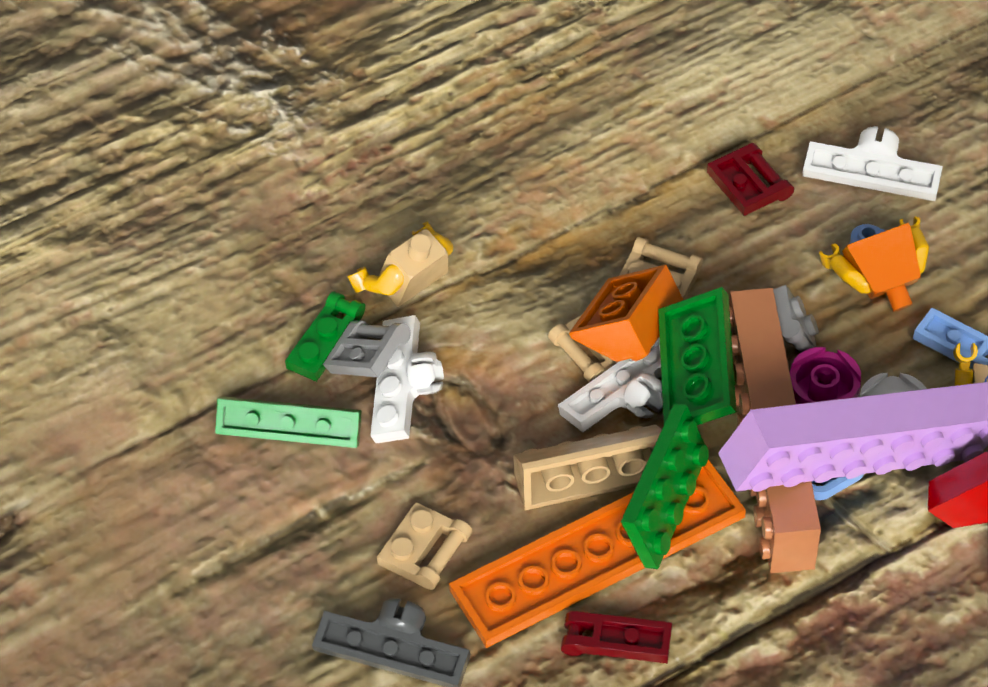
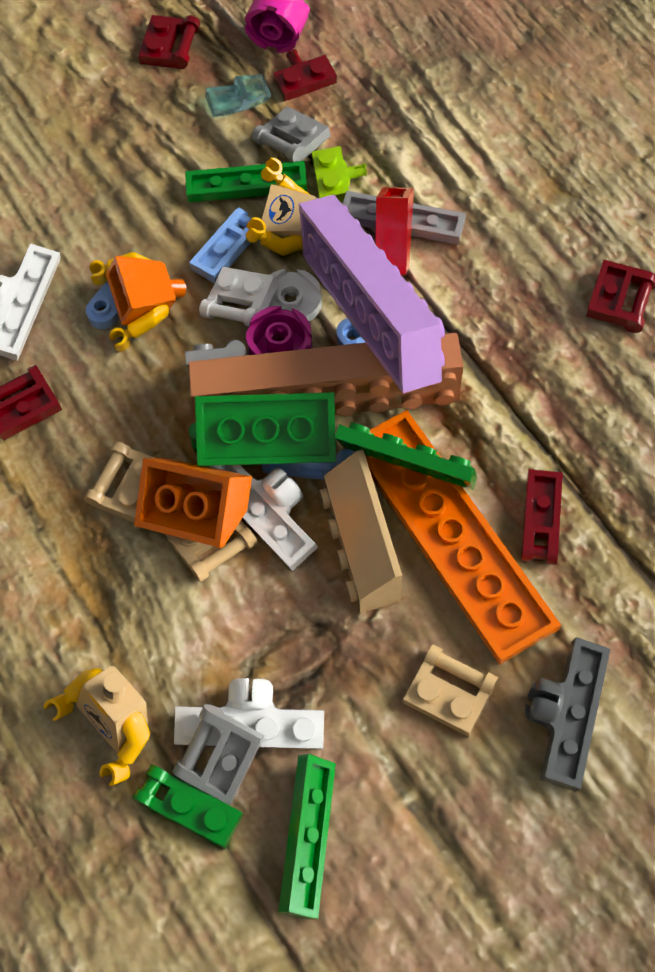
camera: 90 degrees left, 10 degrees up
none -> white plate [199,267,279,327]

